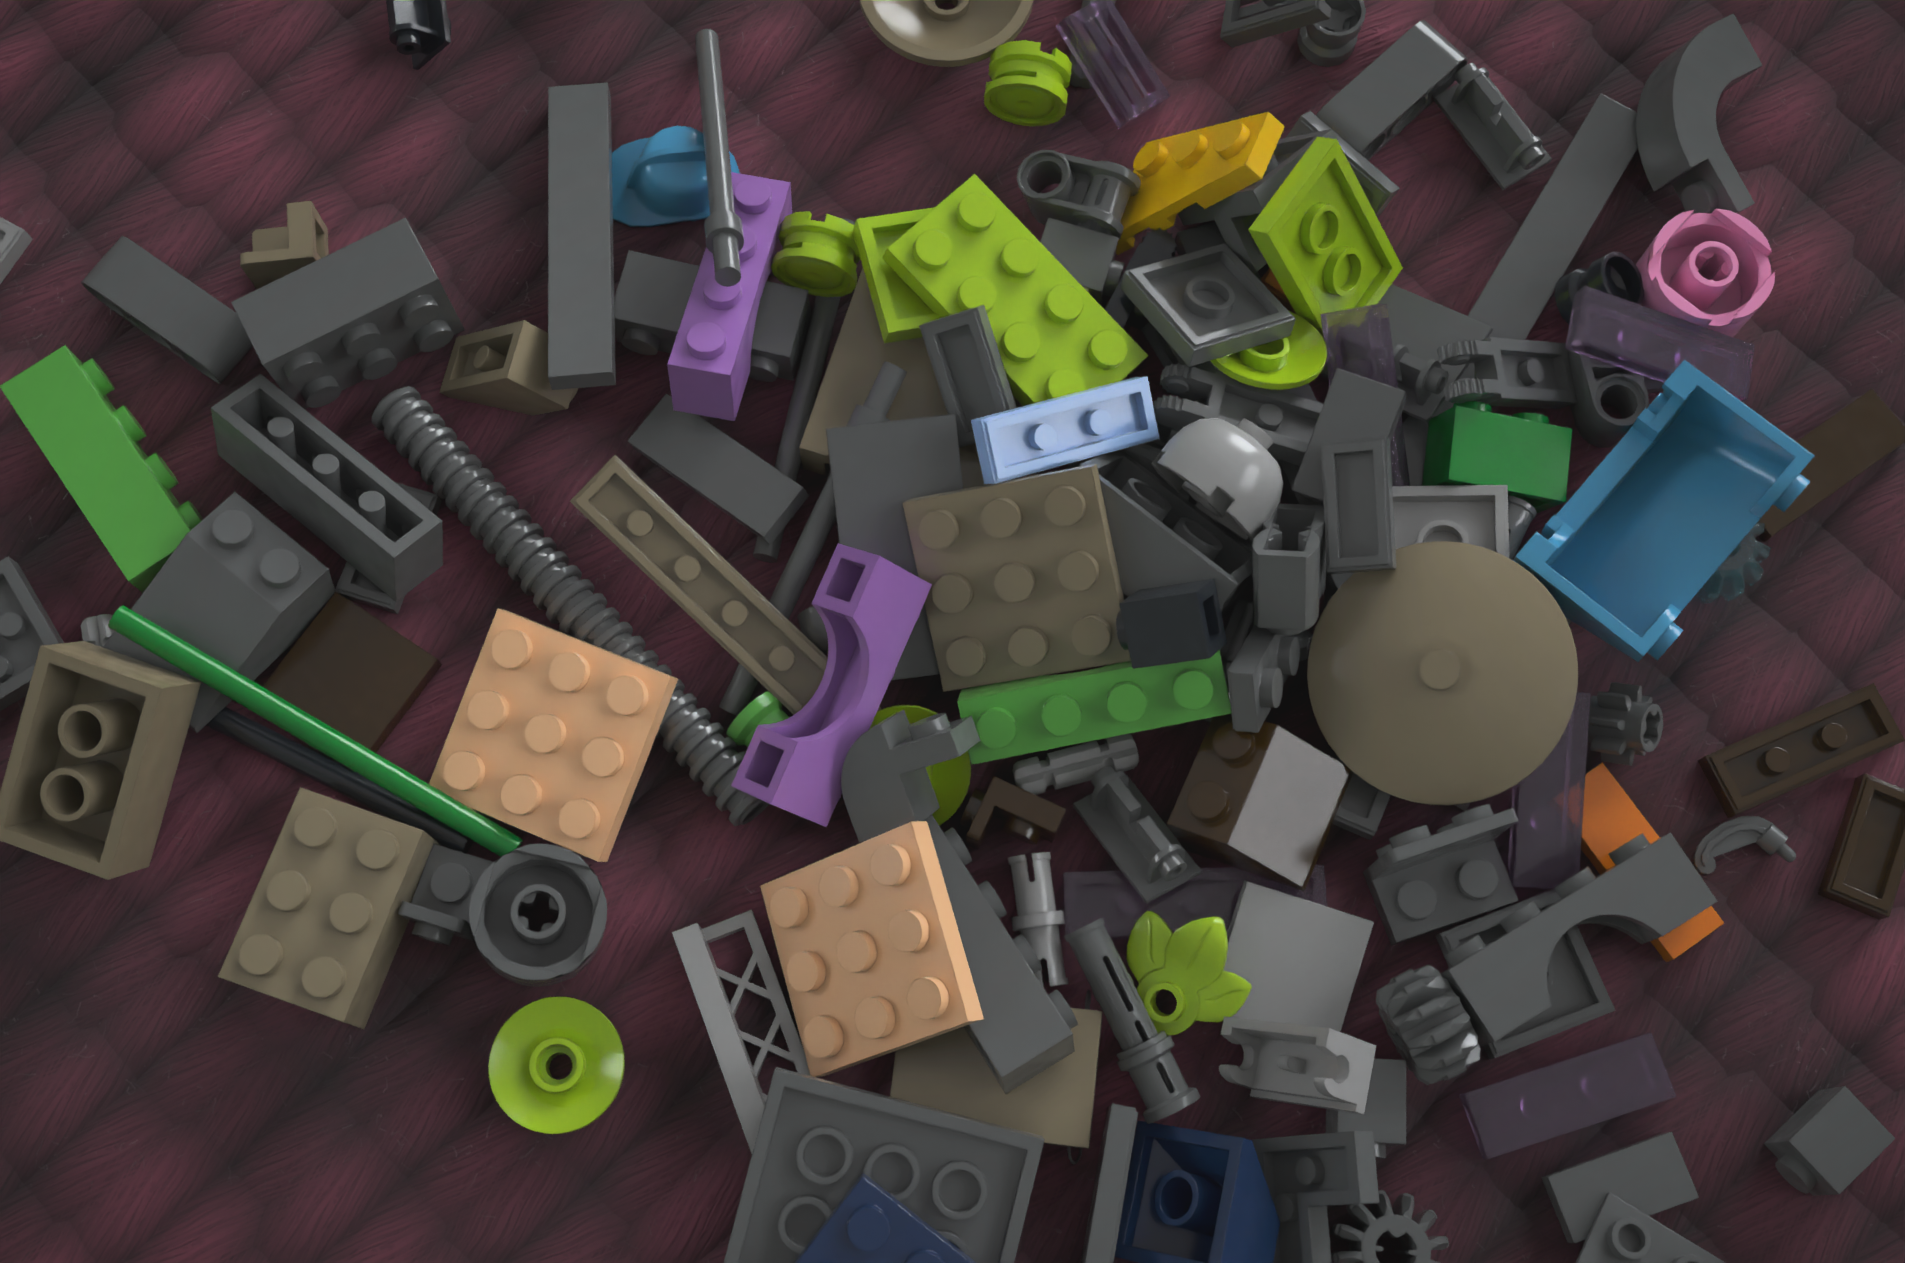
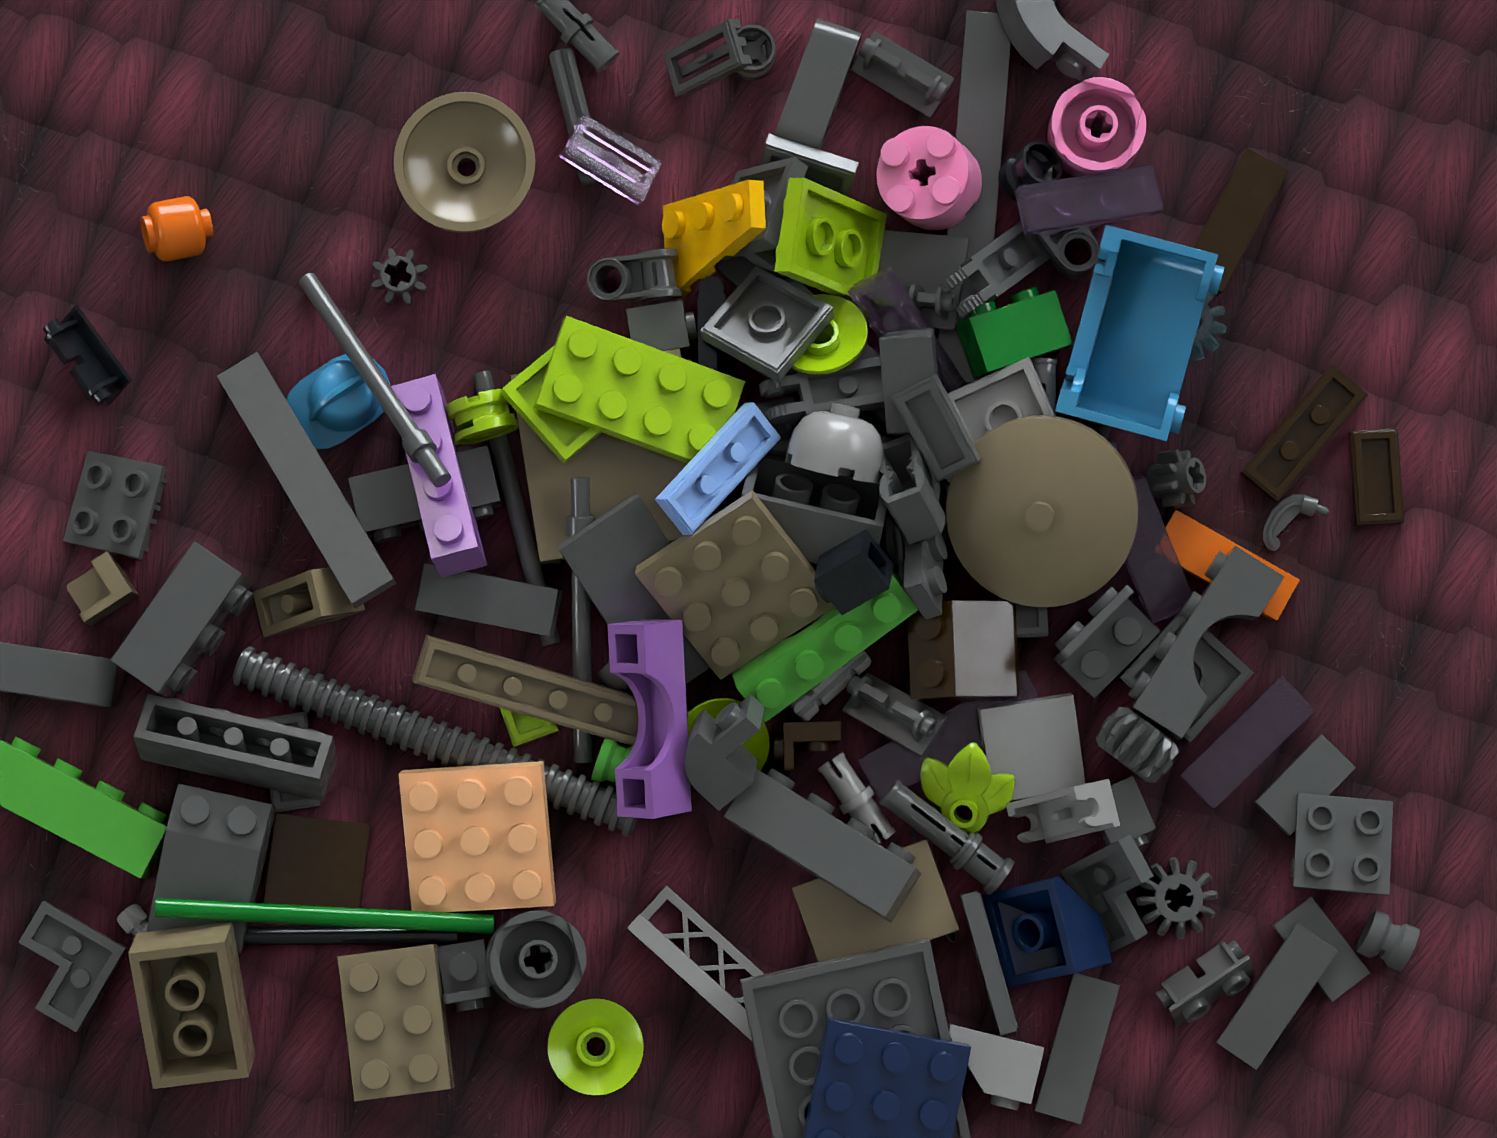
camera: 25 degrees left, 10 degrees up
light nougat plate [760,821,984,1077] -> none
dark grey tile [919,304,1017,448] -> none
lime wheel [984,40,1072,126] -> none
dark grey brick [1764,1086,1895,1196] -> none
none -> dark grey hinge [63,450,169,561]
none -> dark grey gear [371,248,429,307]
none -> lime tile [500,708,559,748]
none -> bright pink brick [876,126,982,231]

